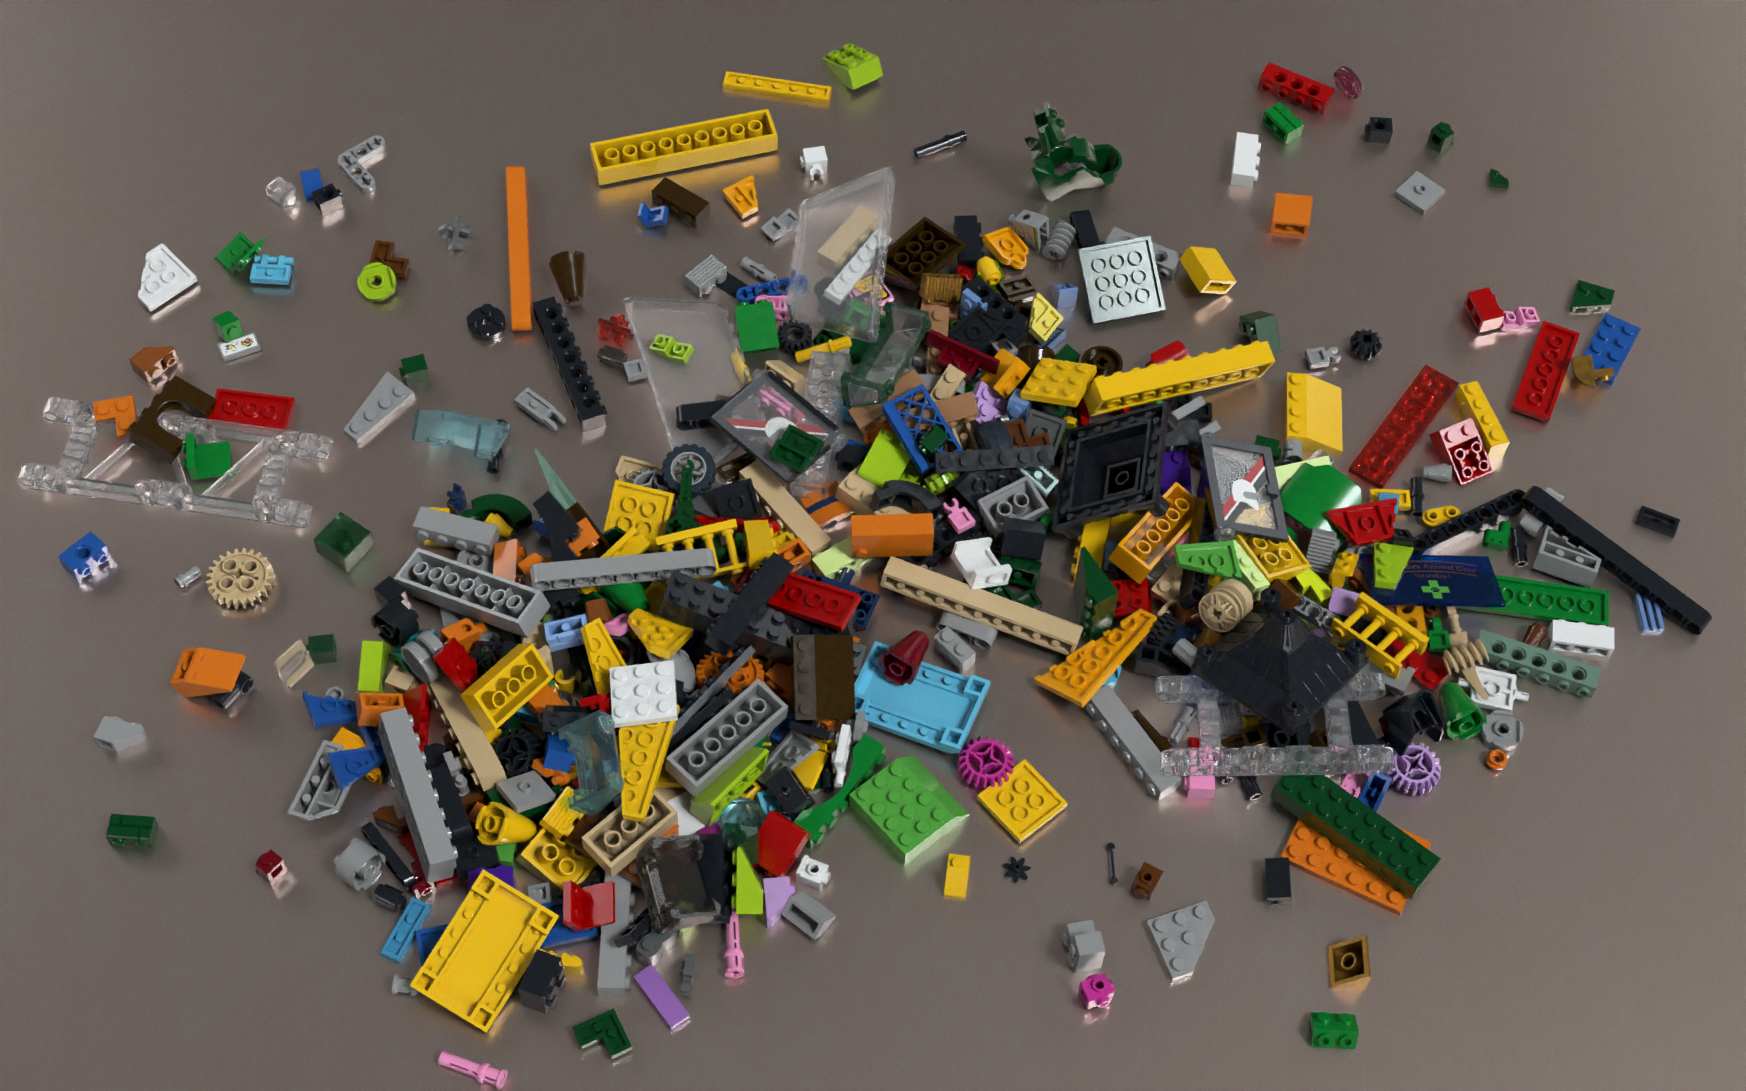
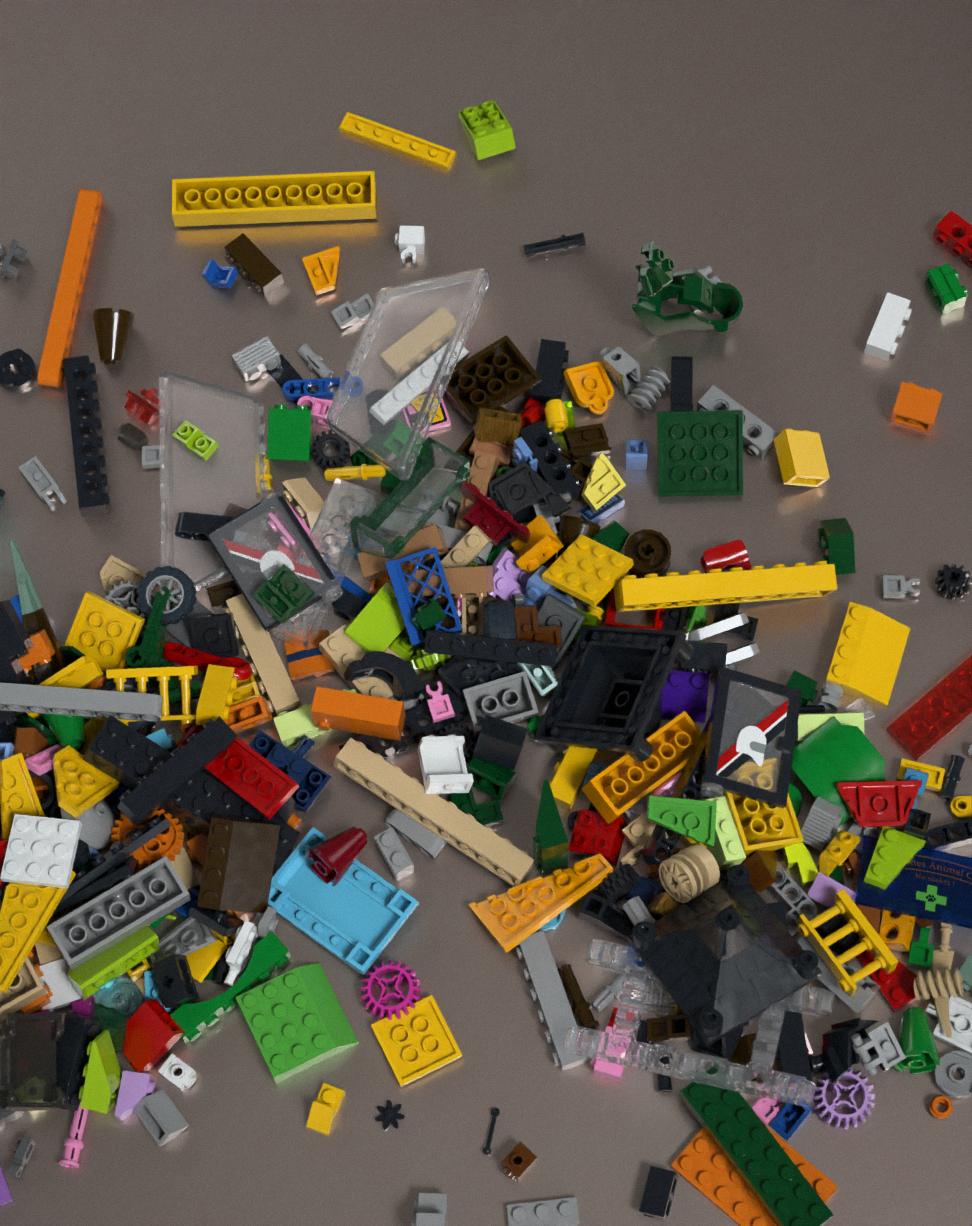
camera: 20 degrees right, 10 degrees up
none -> light grey plate [851,1018,906,1076]

